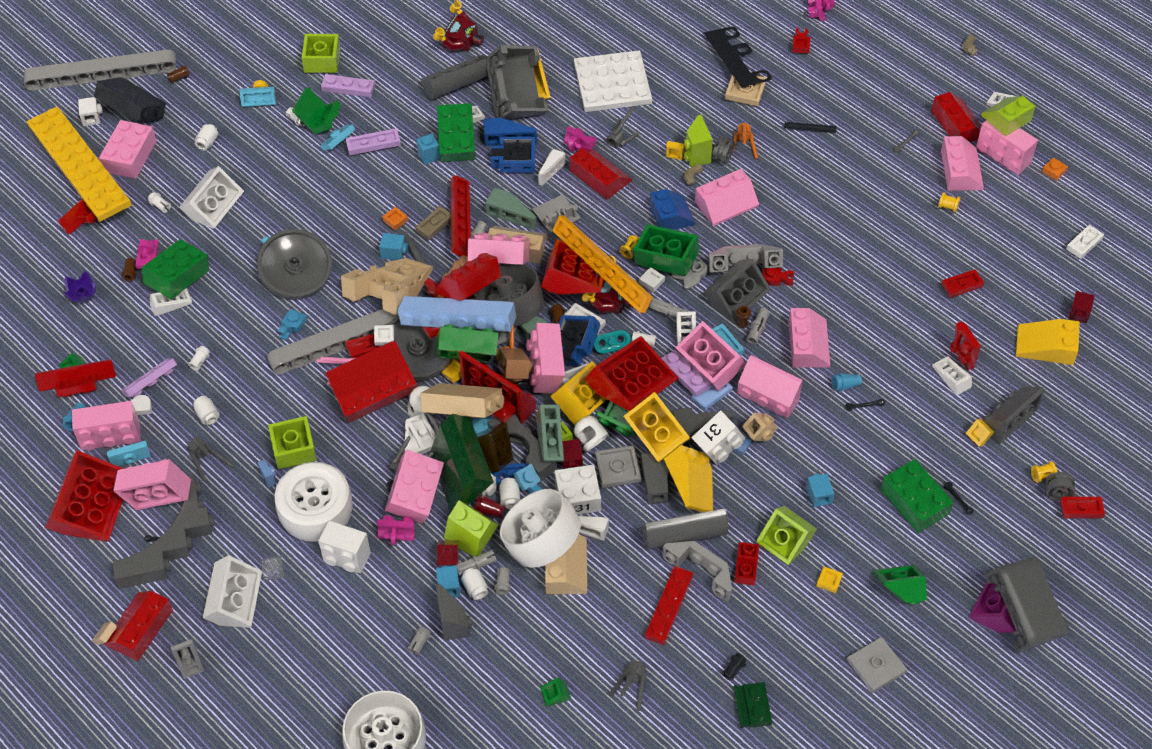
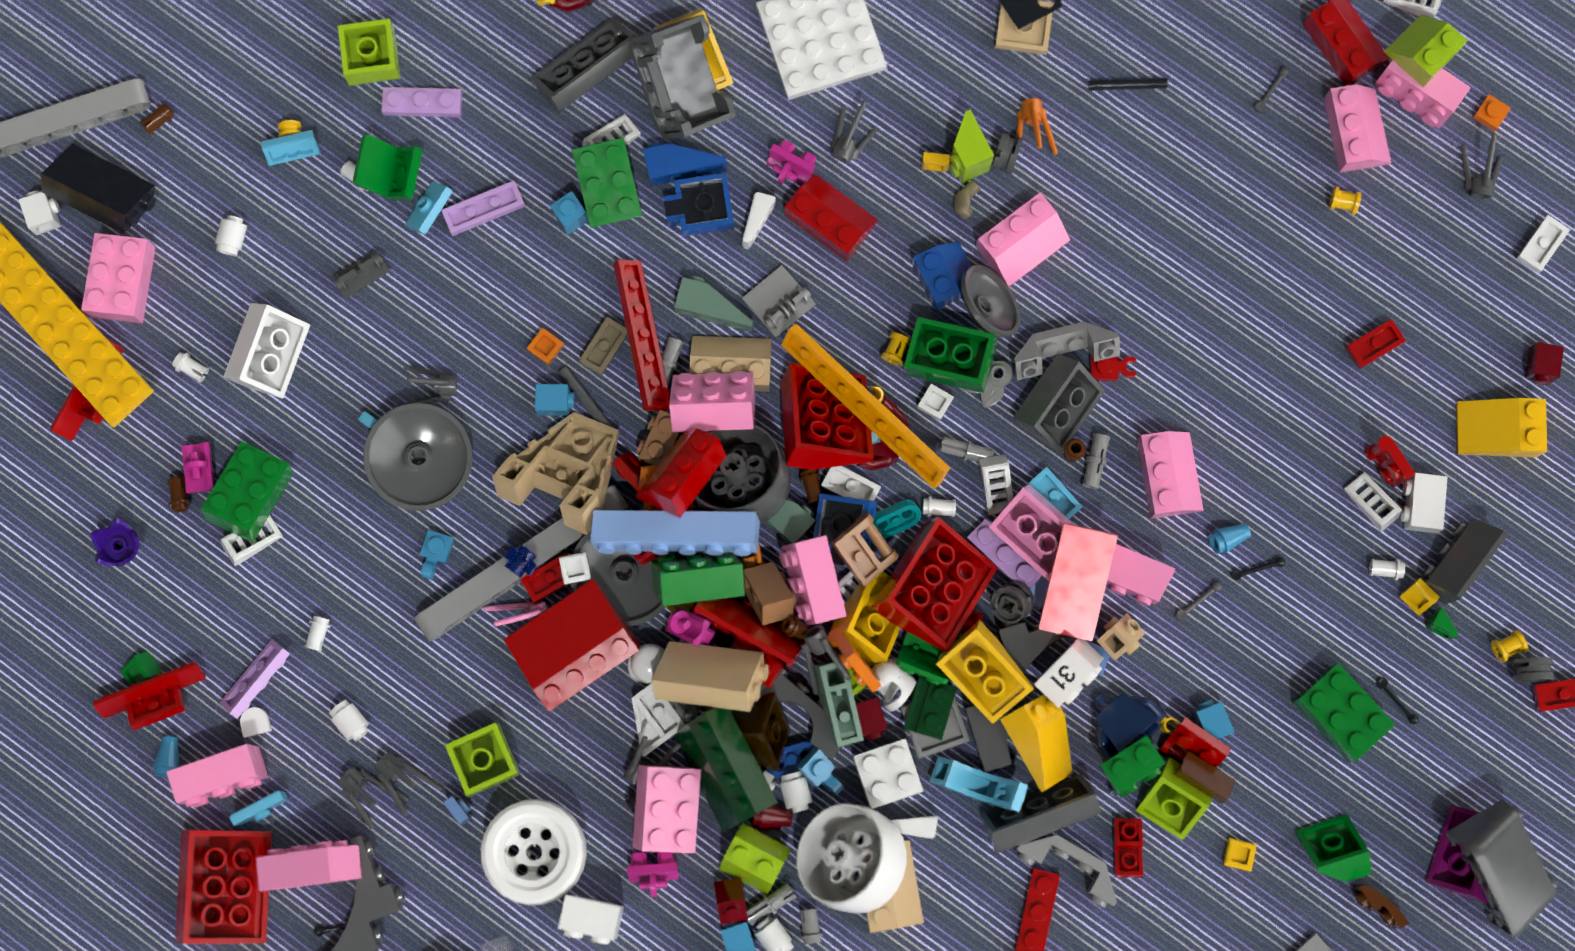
camera: 10 degrees left, 25 degrees up
none -> dark grey hinge [331,249,390,299]
none -> dark grey plant [375,752,444,816]
none -> dark grey plant [396,365,457,407]
none -> clear blue gear [504,544,538,578]
none -> dark pink hips [665,606,715,647]
none -> reddish brown pin [781,616,813,642]
none -> dark grey plant [800,626,851,695]
none -> orange plate [827,629,882,692]
none -> medium nougat plate [831,512,899,587]
none -> dark green plate [903,676,957,741]
none -> medium azure arch [929,756,1028,812]
none -> dark grey dish [961,265,1021,338]
none -> dark grey wheel [991,581,1035,624]
none -> tile [1038,522,1118,641]
none -> dark blue torso [1093,693,1178,761]
none -> green bracket [1099,735,1166,798]
none -> red plate [1159,717,1231,768]
none -> reddish brown slope [1174,751,1236,804]
none -> dark grey hinge [1175,581,1222,620]
none -> reddish brown slope [1353,884,1409,929]
none -> white pin [1369,559,1405,580]
none -> white brick [1401,473,1447,533]
none -> green slope [1425,607,1459,641]
none -> dark grey plant [1461,132,1503,199]

